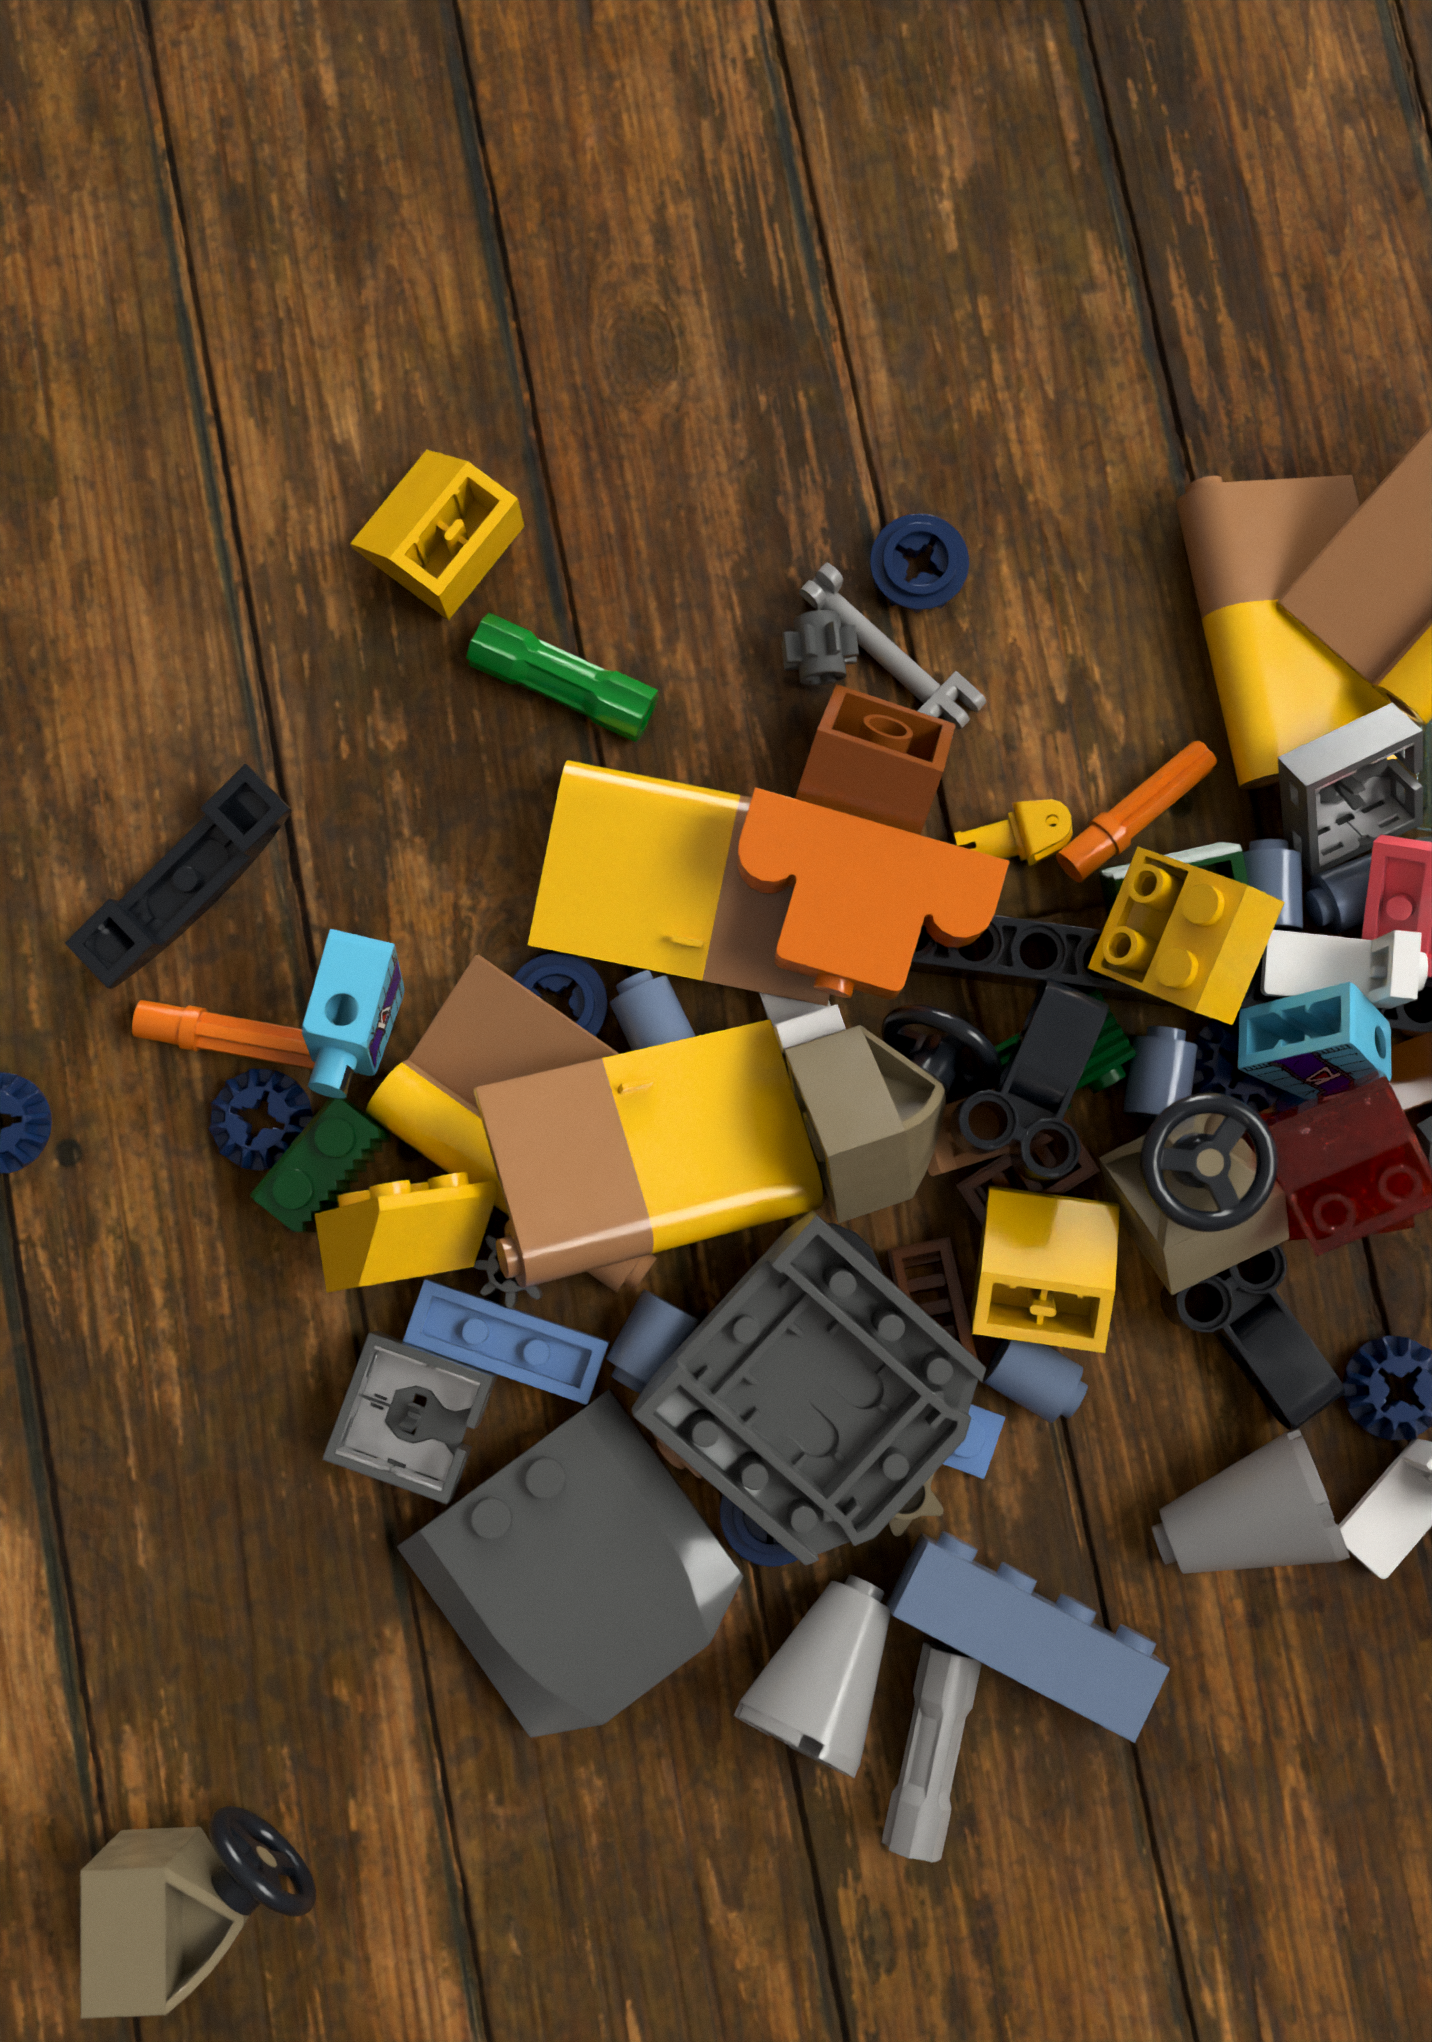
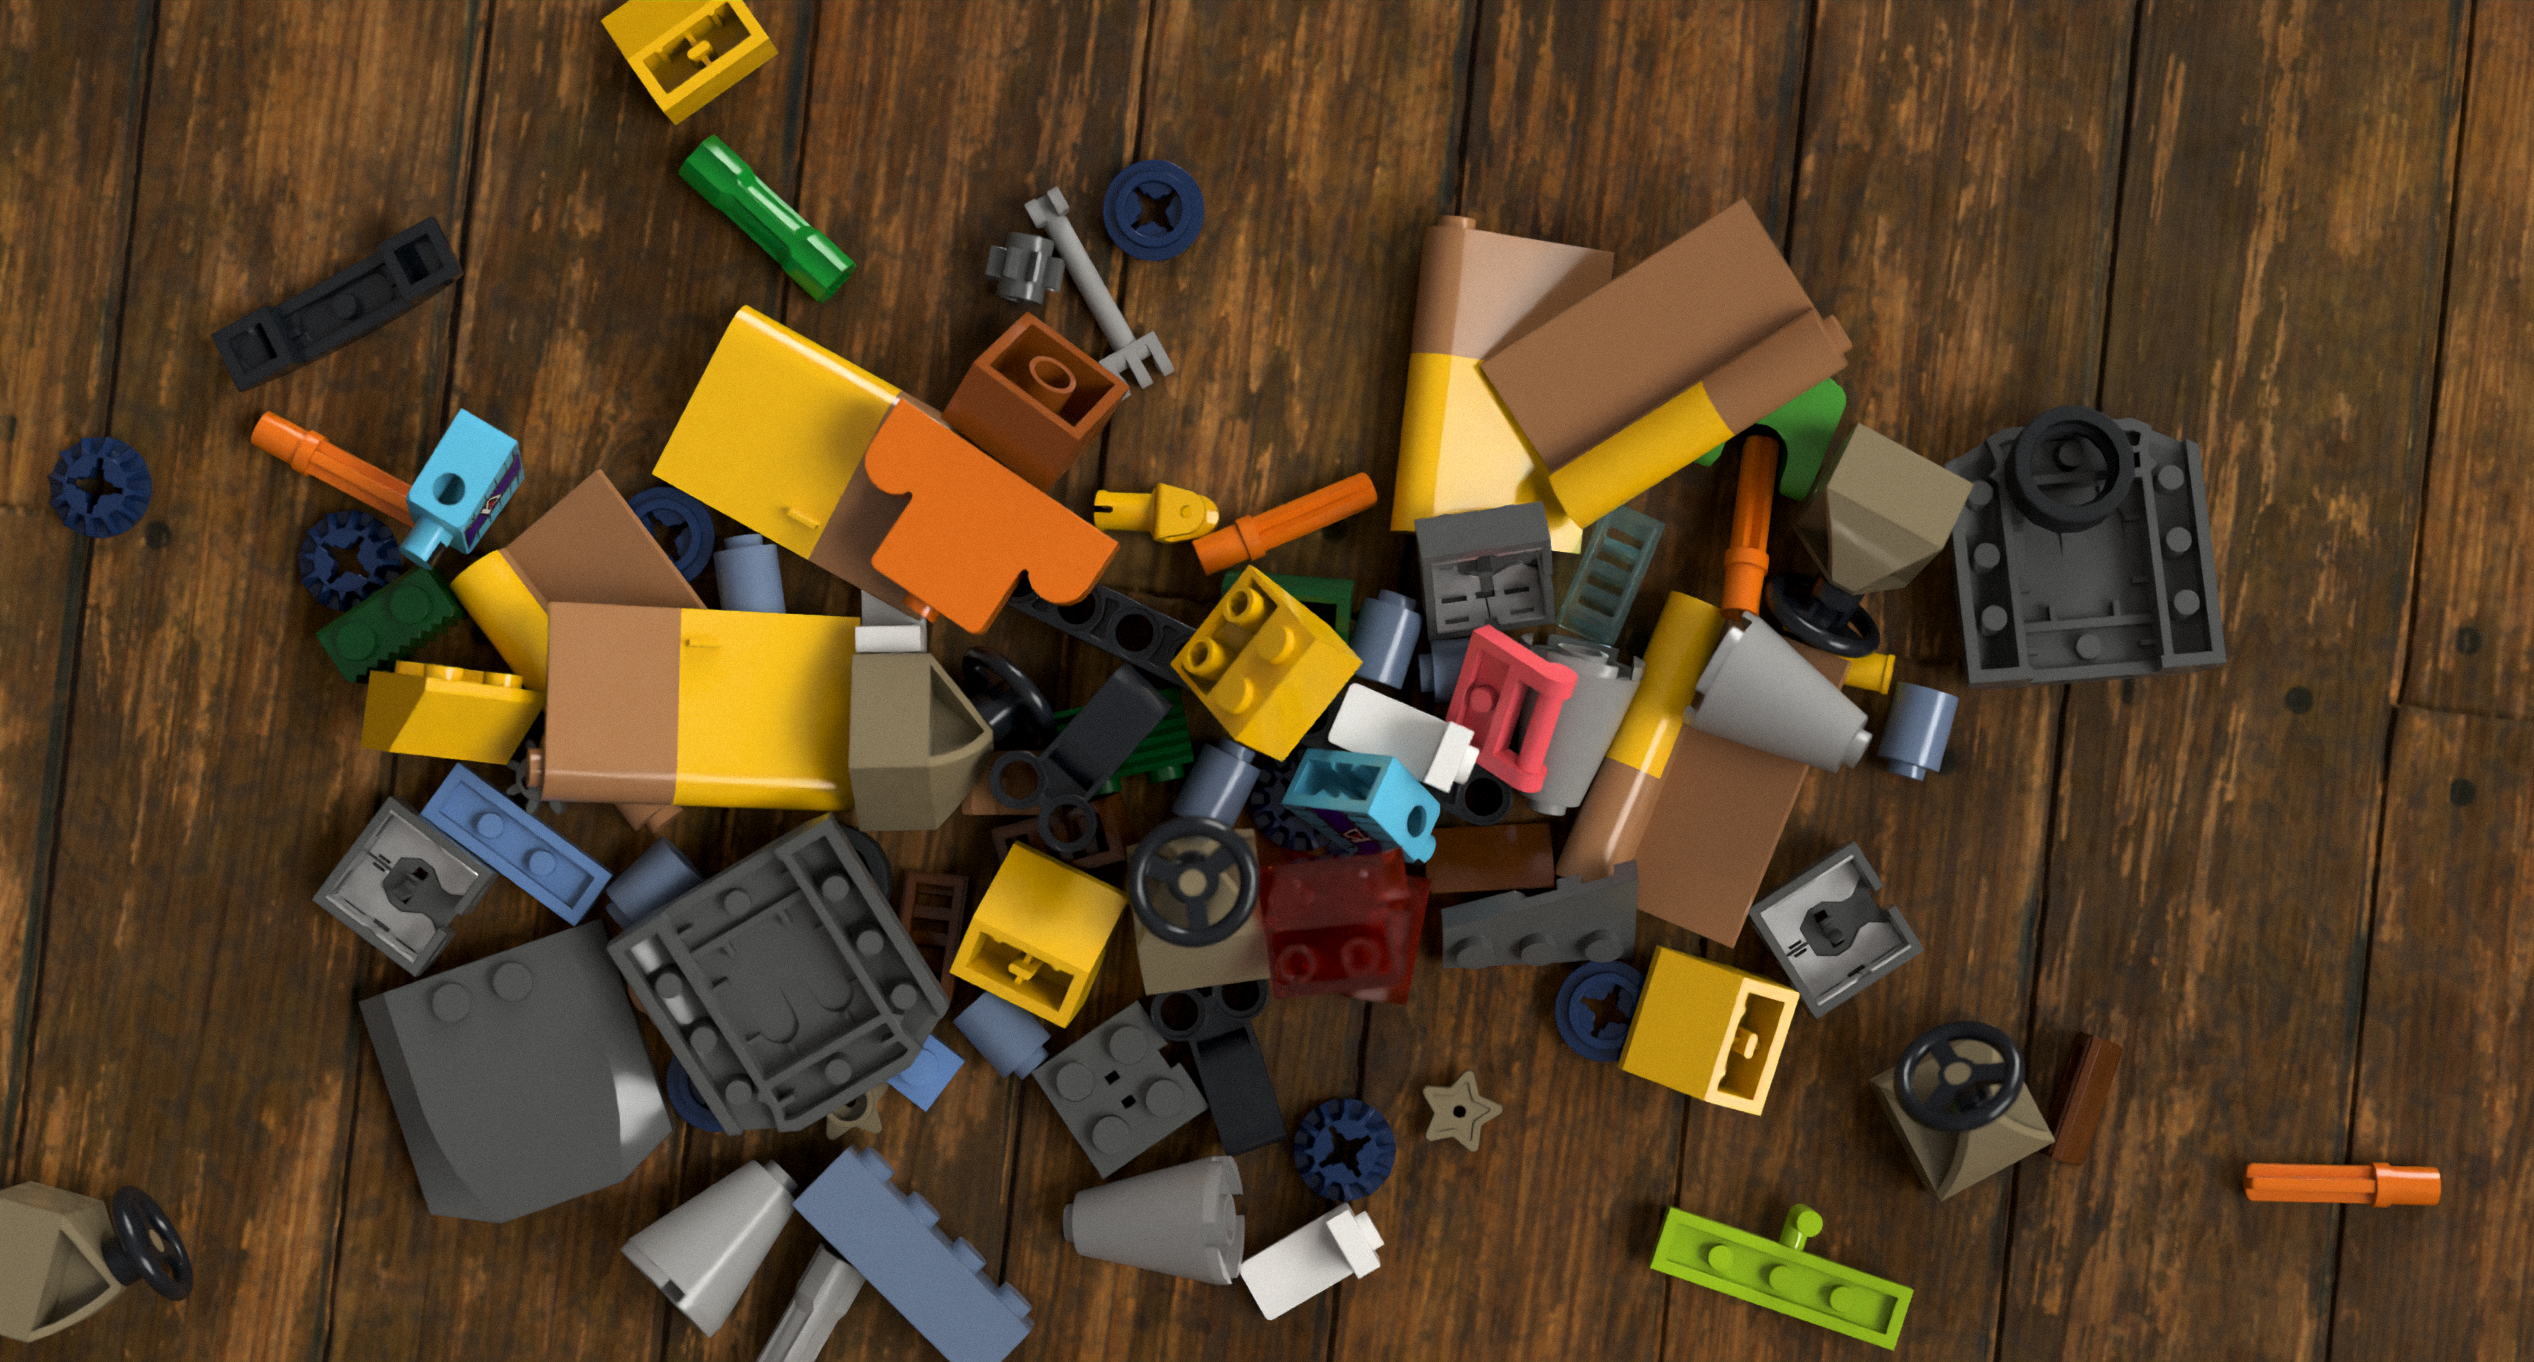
camera: 20 degrees right, 5 degrees up
none -> dark grey piece [1031,998,1210,1179]

